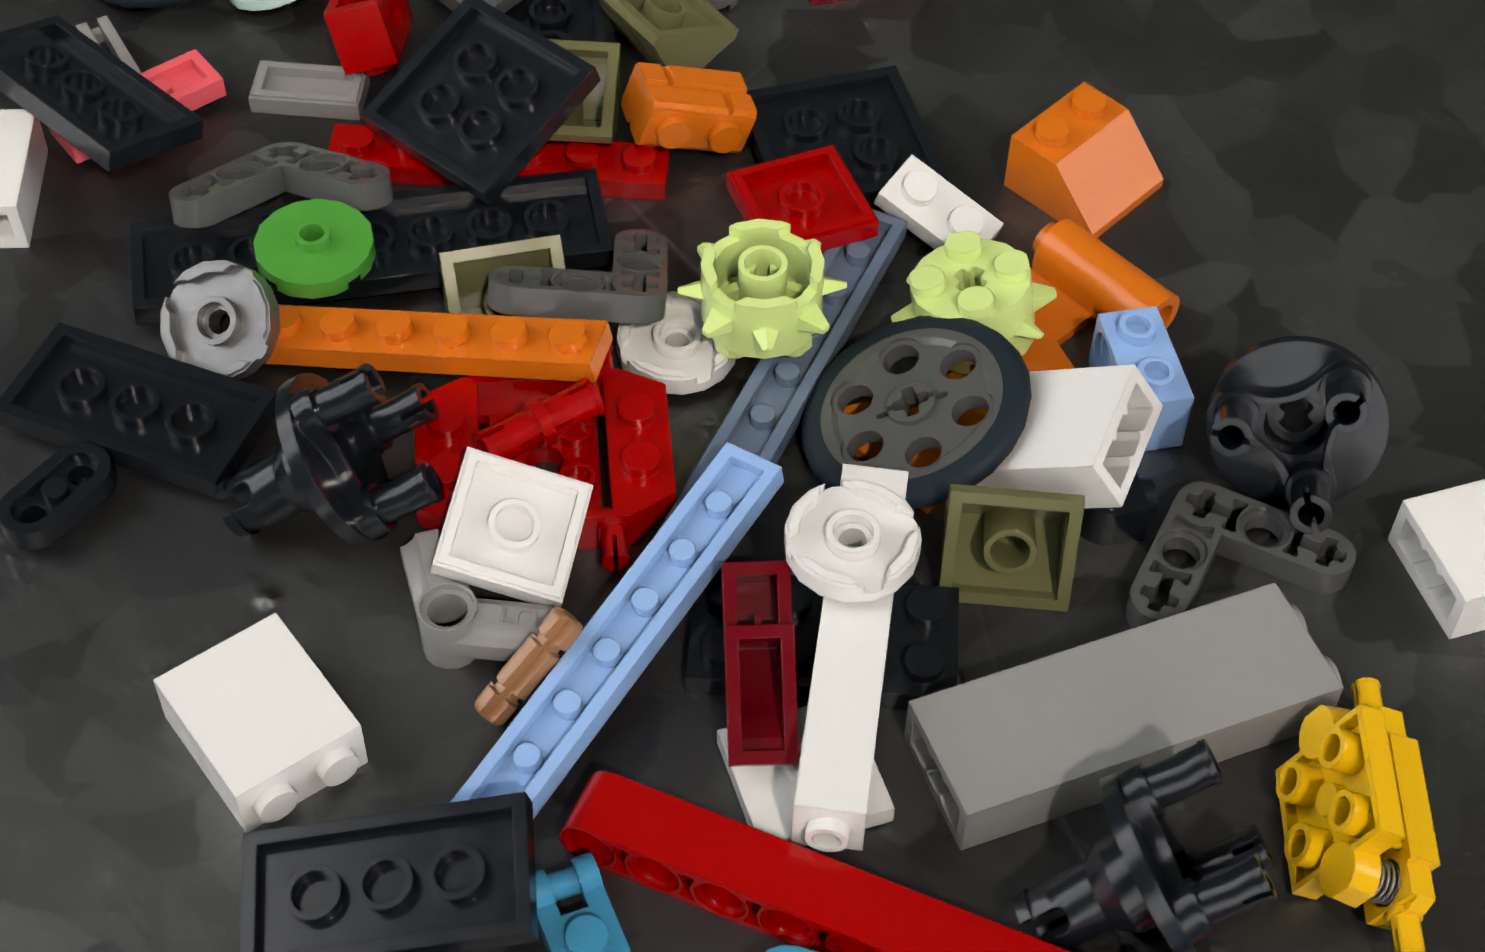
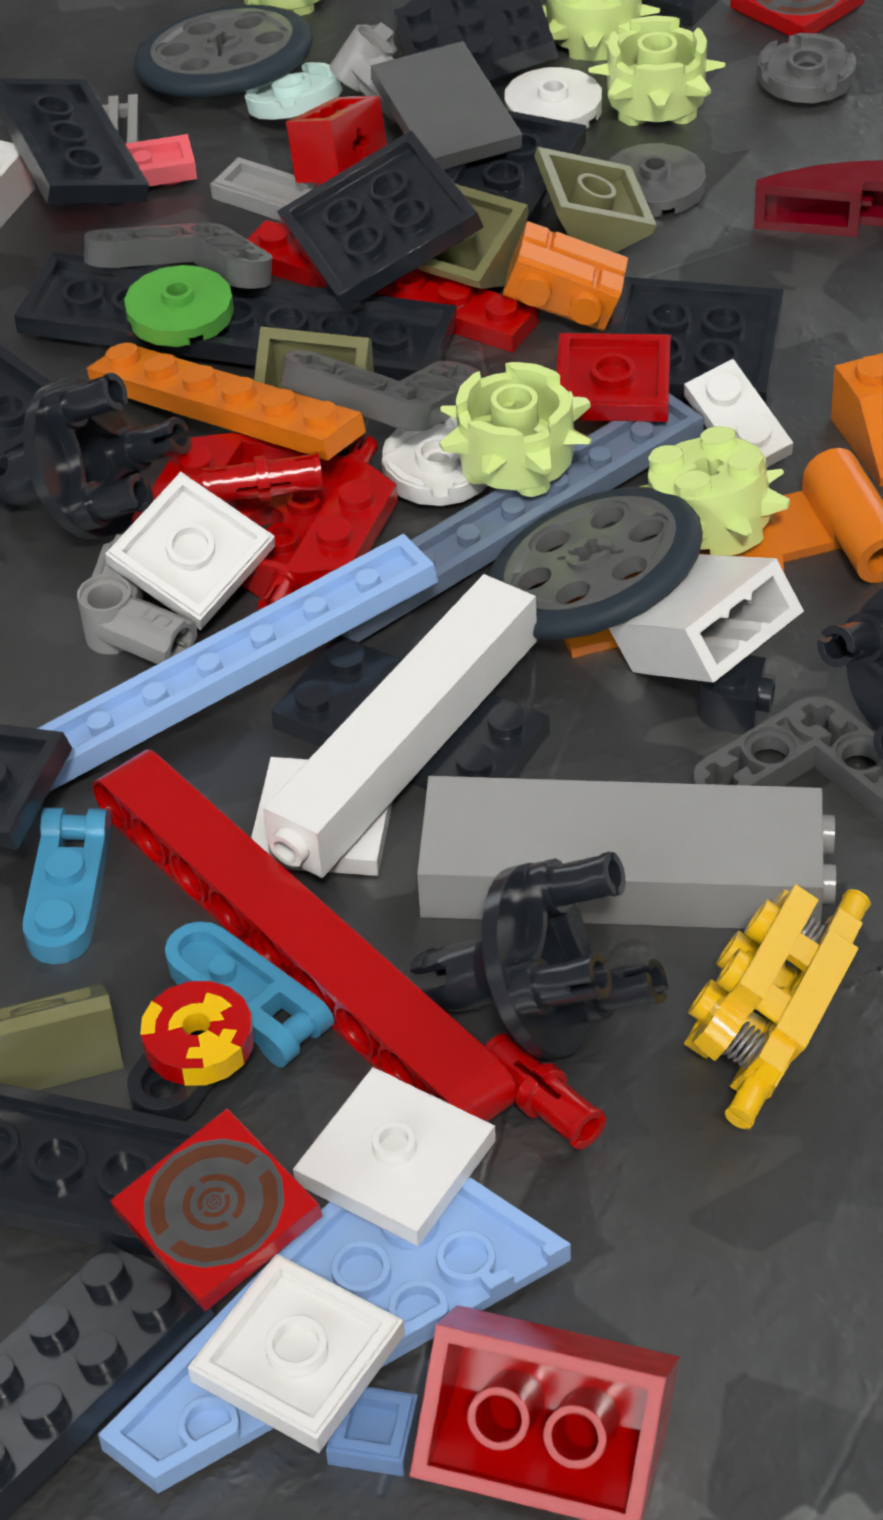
camera: 30 degrees right, 5 degrees down
flat silver plate [160,260,280,380] -> none
medium nougat axle [474,606,583,726] -> none
dark red slope [721,561,799,767] -> none
white plate [784,479,922,603] -> none
olive slope [938,484,1085,612] -> none
light blue brick [1088,306,1194,451] -> none

